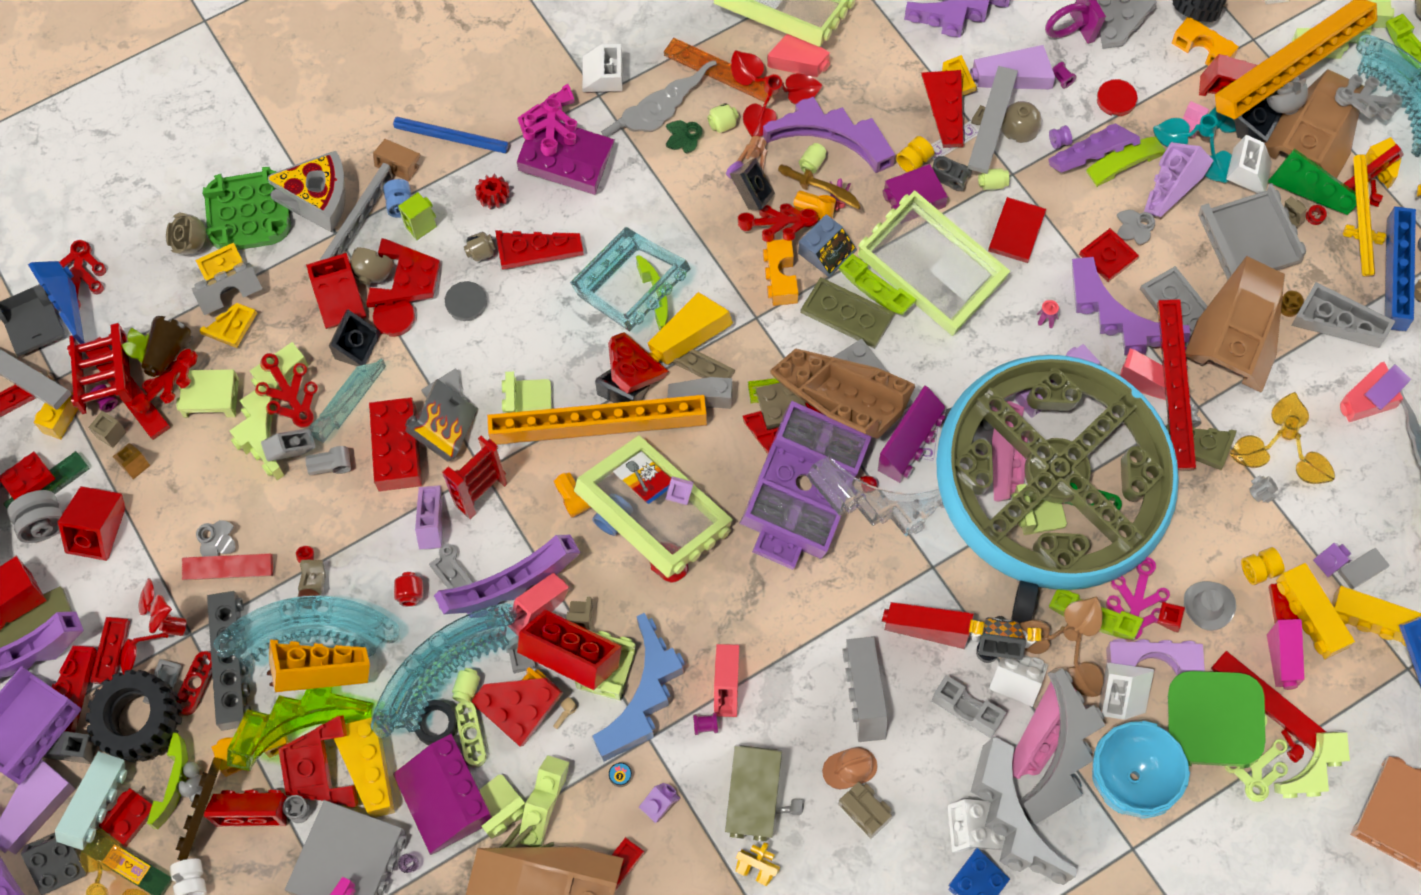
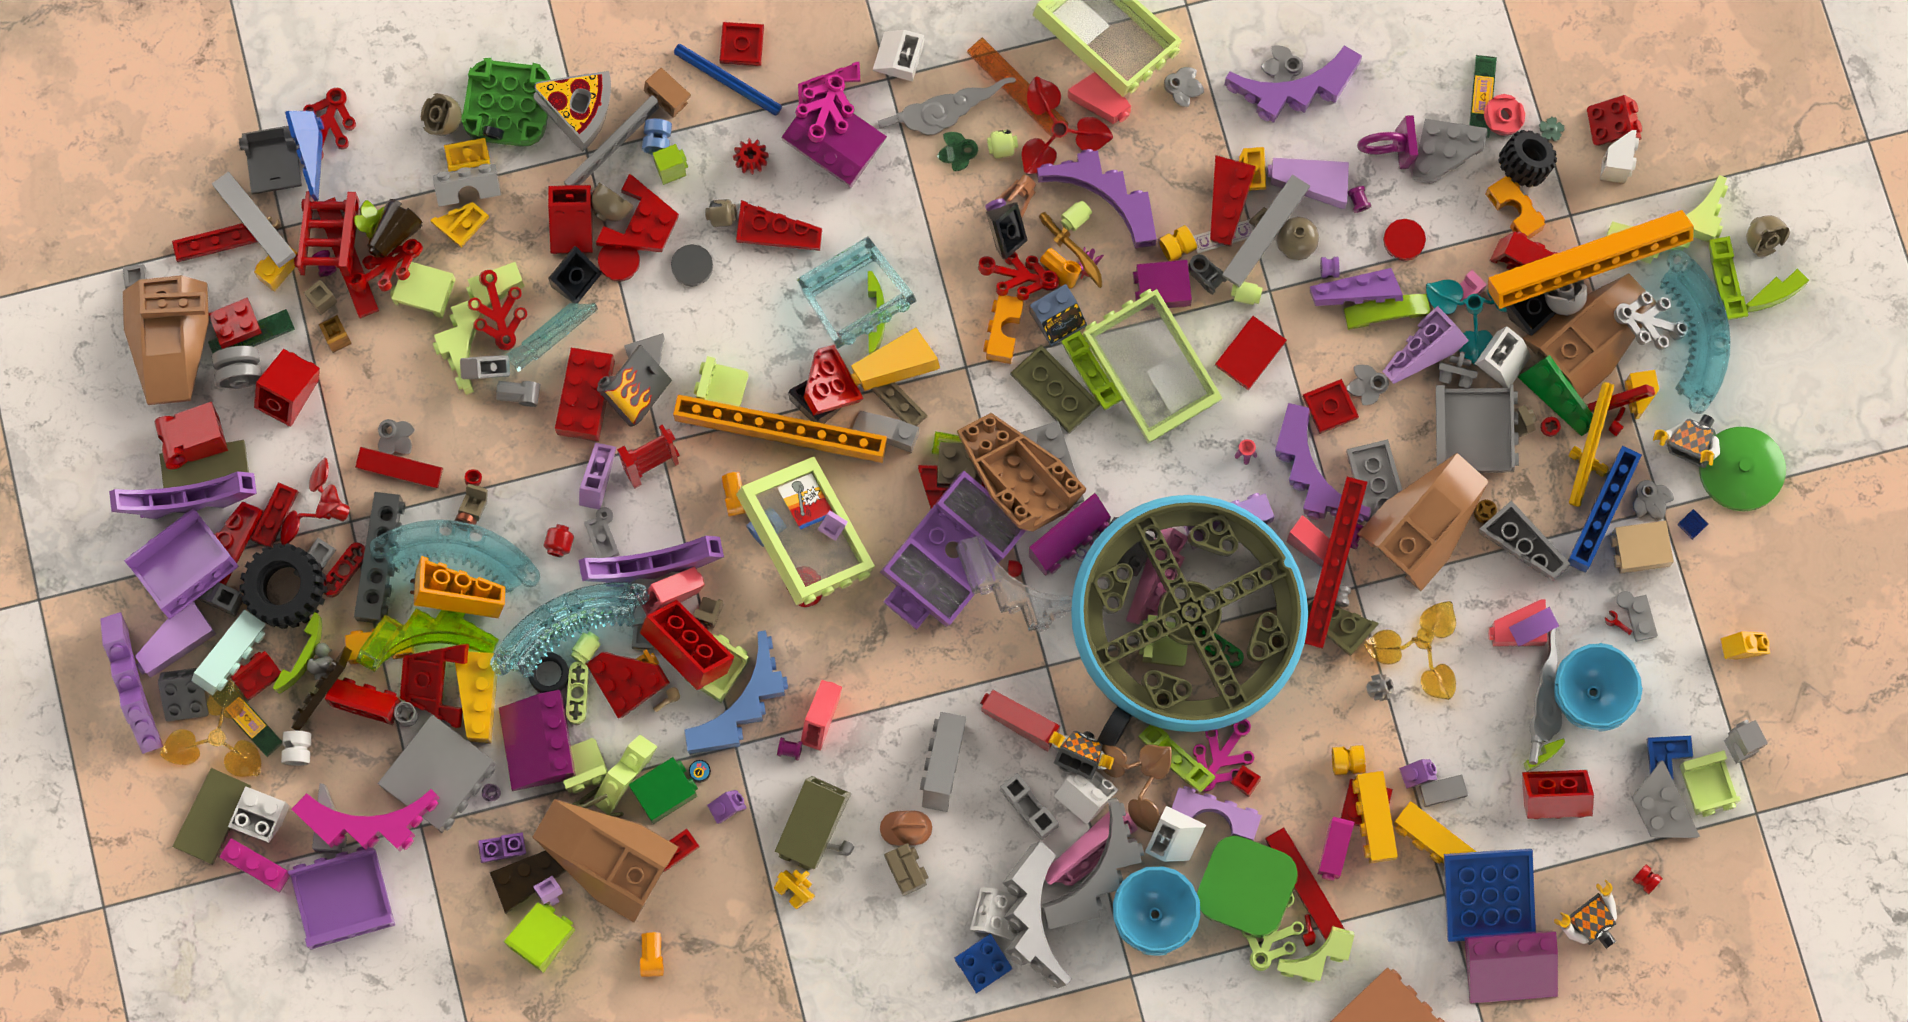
camera: 15 degrees right, 10 degrees up
light grey hat [1184,581,1236,631] -> none
none -> black tile [482,126,504,140]
none -> green brick [629,757,698,824]
none -> red tile [719,22,764,66]
none -> light grey plate [1164,67,1204,107]
none -> light grey hips [1438,352,1478,388]

